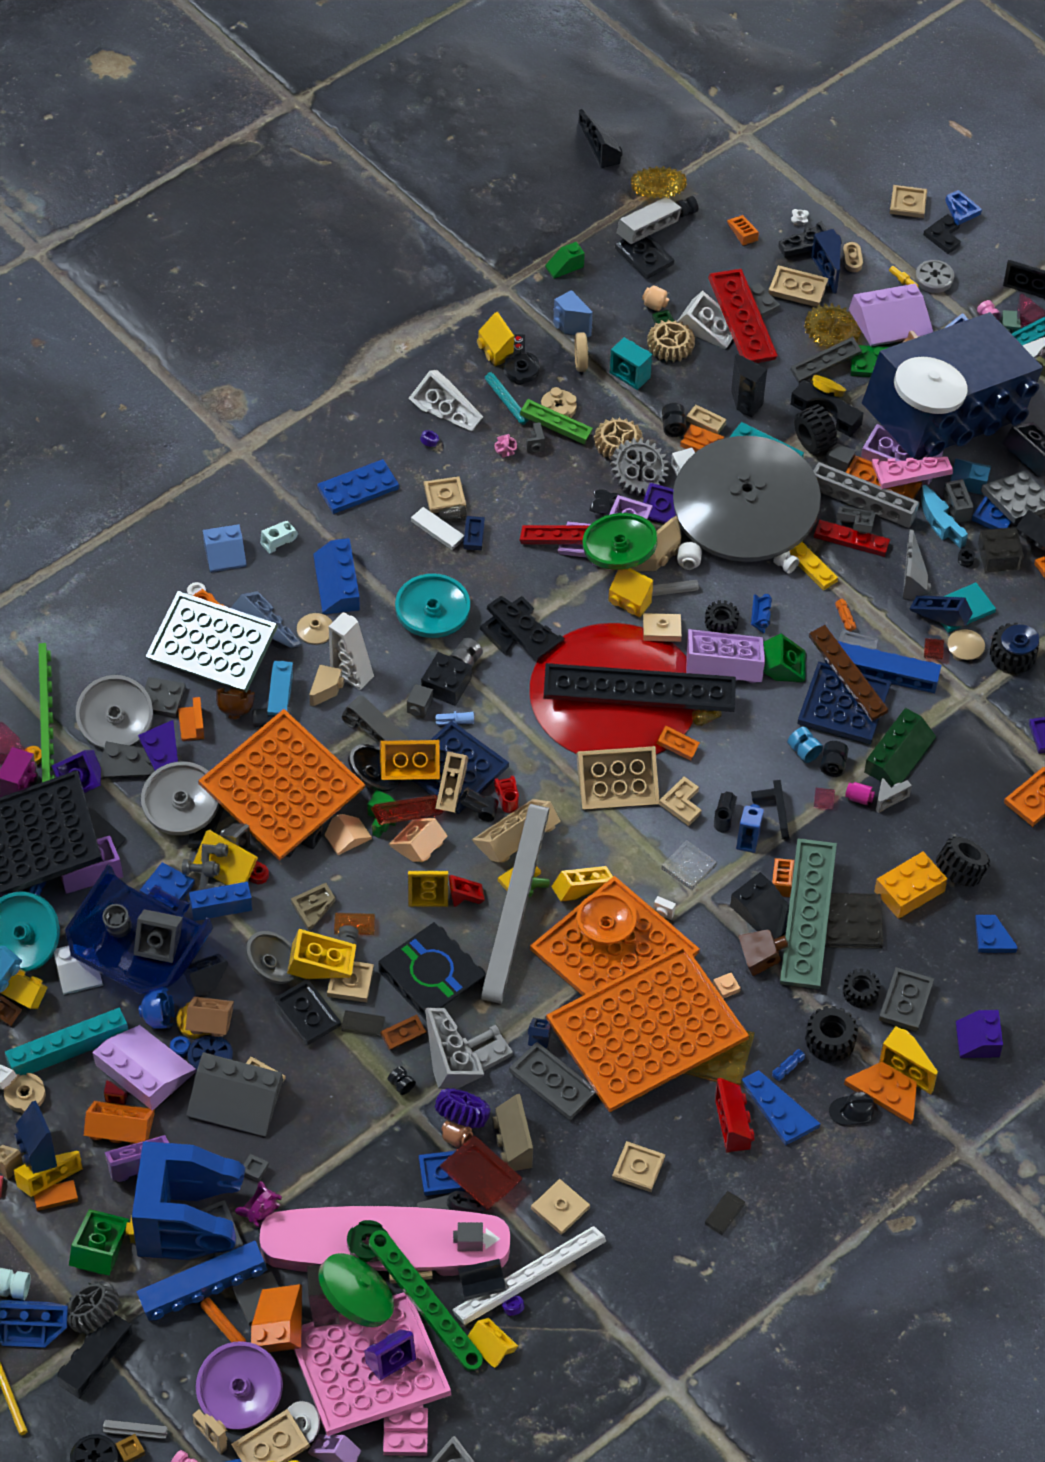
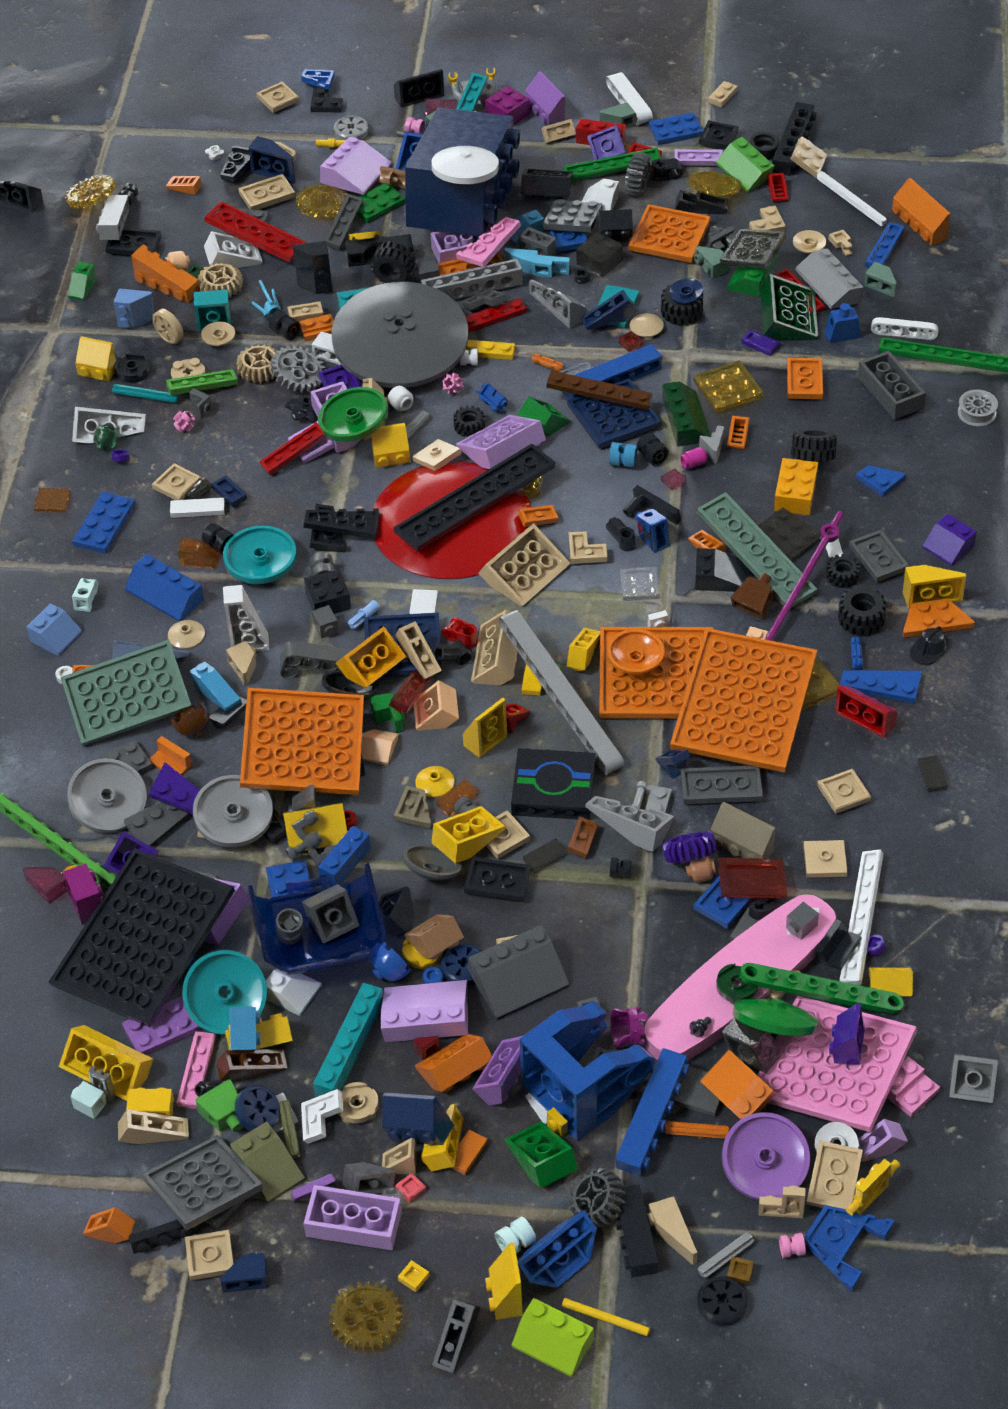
camera: 40 degrees left, 5 degrees down
none -> clear orange piece [34,488,70,512]
none -> clear green head [93,424,118,451]
none -> orange wedge [131,244,200,303]
none -> clear orange slope [177,537,220,569]
none -> tan dish [201,322,235,346]
none -> black wheel [201,523,234,554]
none -> medium azure plant [252,280,282,317]
none -> white sticker [409,589,438,614]
none -> yellow dish [415,766,454,798]
none -> bright pink gear [442,373,464,395]
none -> tan slope [647,1196,697,1265]
none -> black hair [689,1017,712,1037]
none -> clear yellow plate [693,360,763,413]
none -> orange slope [727,415,750,450]
none -> magenta bar [765,511,844,641]
none -> white sticker [826,539,843,558]

